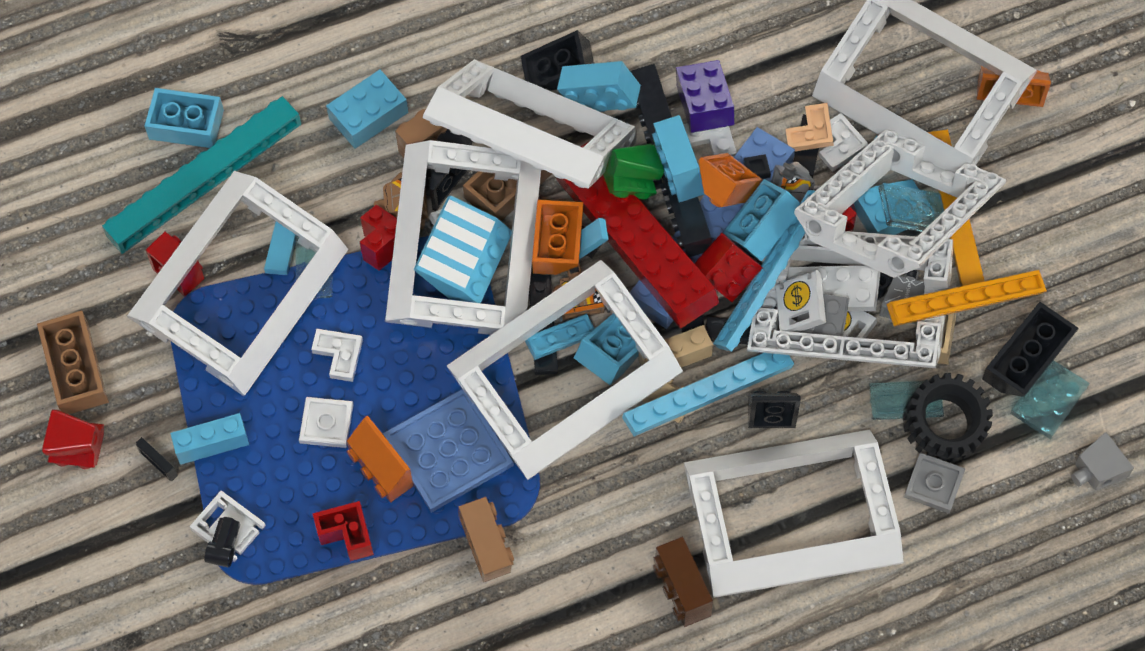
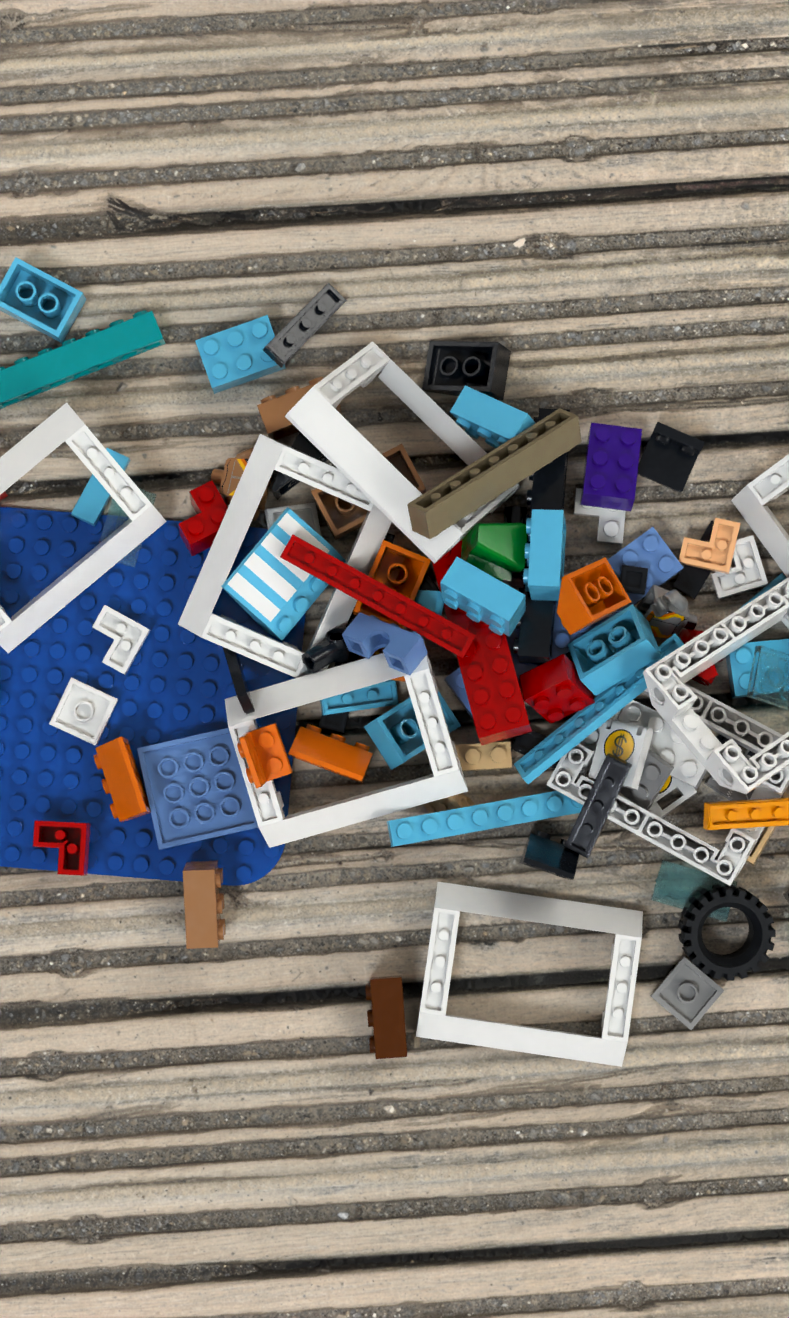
camera: 20 degrees right, 20 degrees up
none -> black tile [223,647,255,714]
none -> orange bracket [237,723,293,788]
none -> tile [263,283,347,368]
none -> red plate [280,534,476,659]
none -> orange slope [288,724,373,783]
none -> black piece [302,627,351,673]
none -> medium blue arch [342,612,428,675]
none -> dark tan brick [407,408,582,539]
none -> medium azure brick [440,557,526,637]
none -> black tile [564,753,632,858]
none -> black bracket [637,422,705,493]

